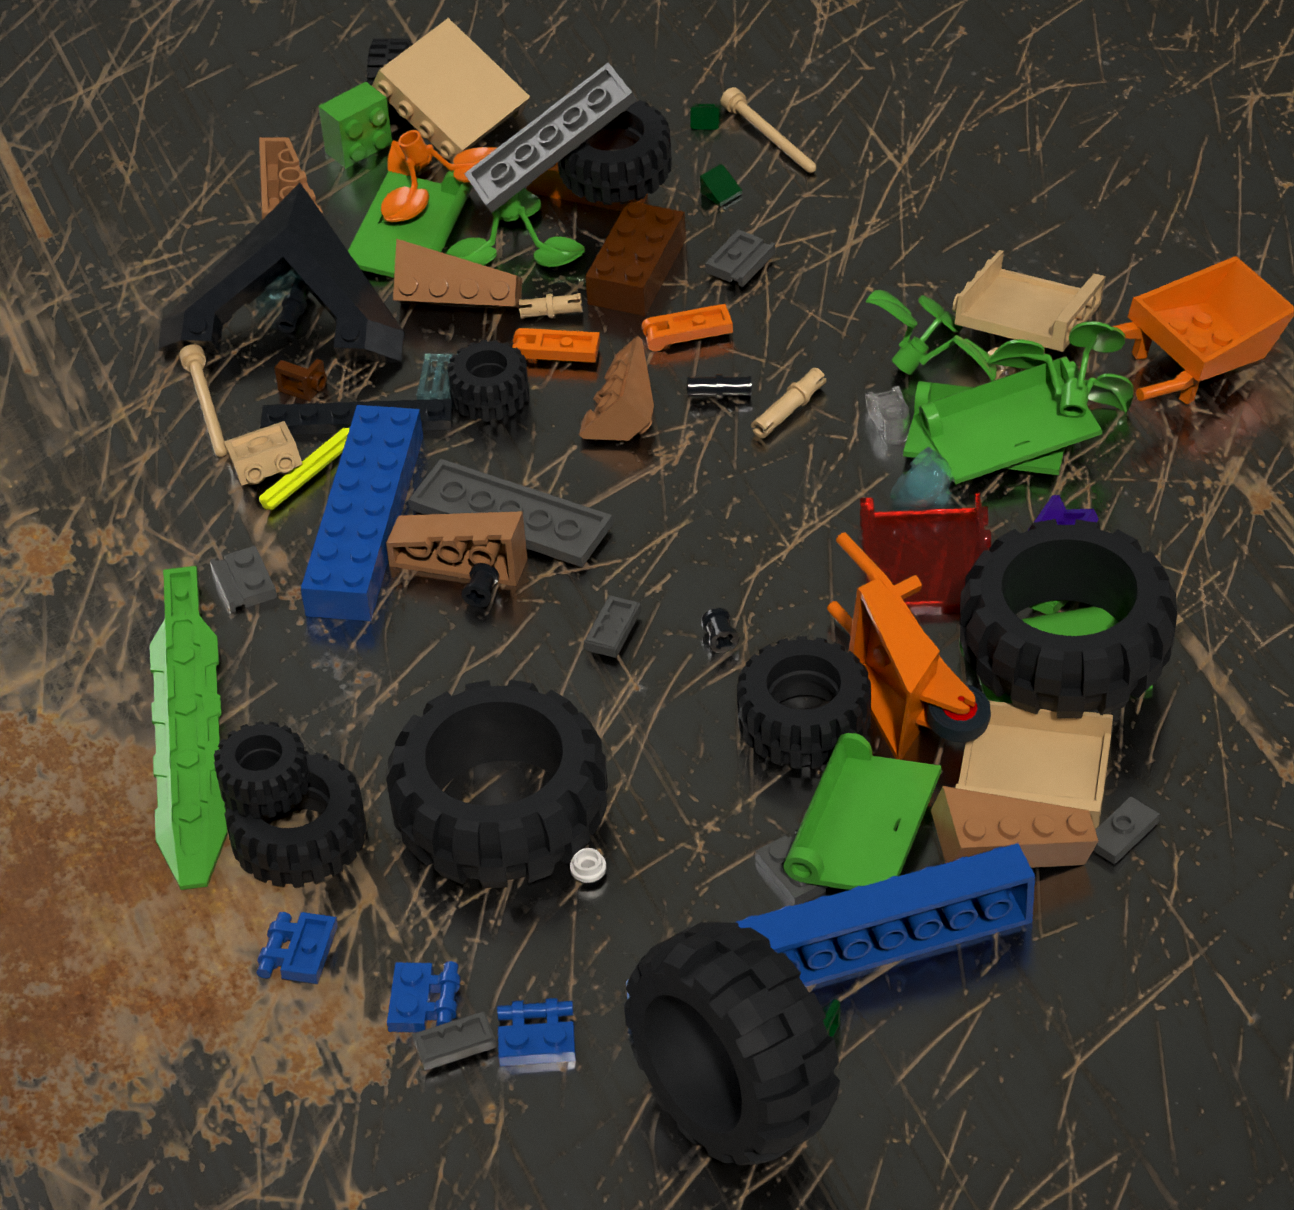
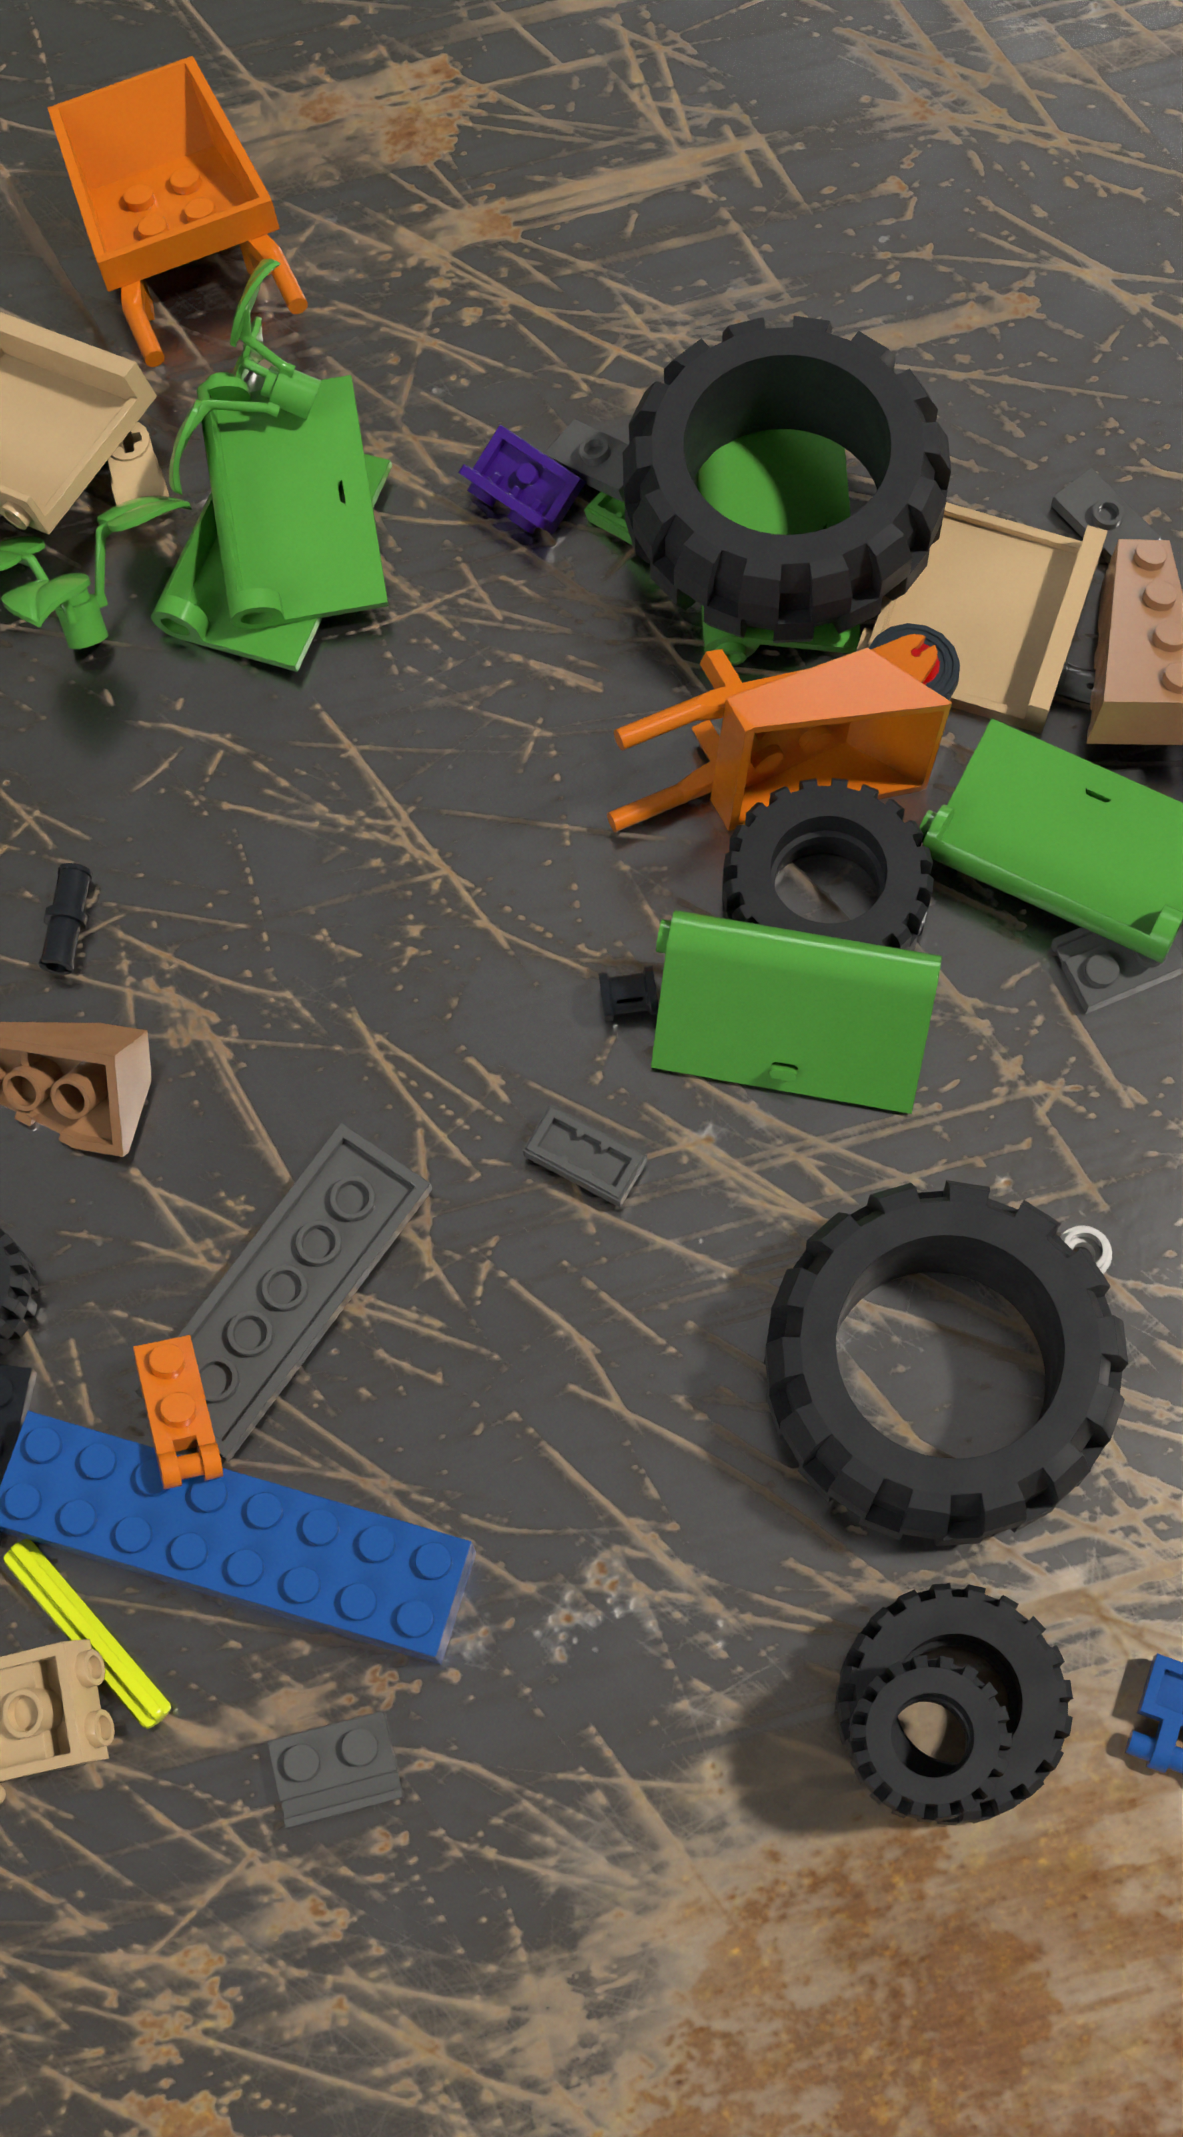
camera: 80 degrees left, 25 degrees up
bright green plate [150,566,228,890] -> none
medium nougat wedge [386,511,528,586] -> none
black bush [461,563,500,608] -> none
tan pin [751,368,826,439] -> none
clear red panel [860,493,991,615] -> none
clear piece [865,386,909,444] -> none
clear light blue cylinder [890,447,952,513] -> none
none -> orange plate [133,1335,223,1490]
none -> bright green door [651,910,942,1114]

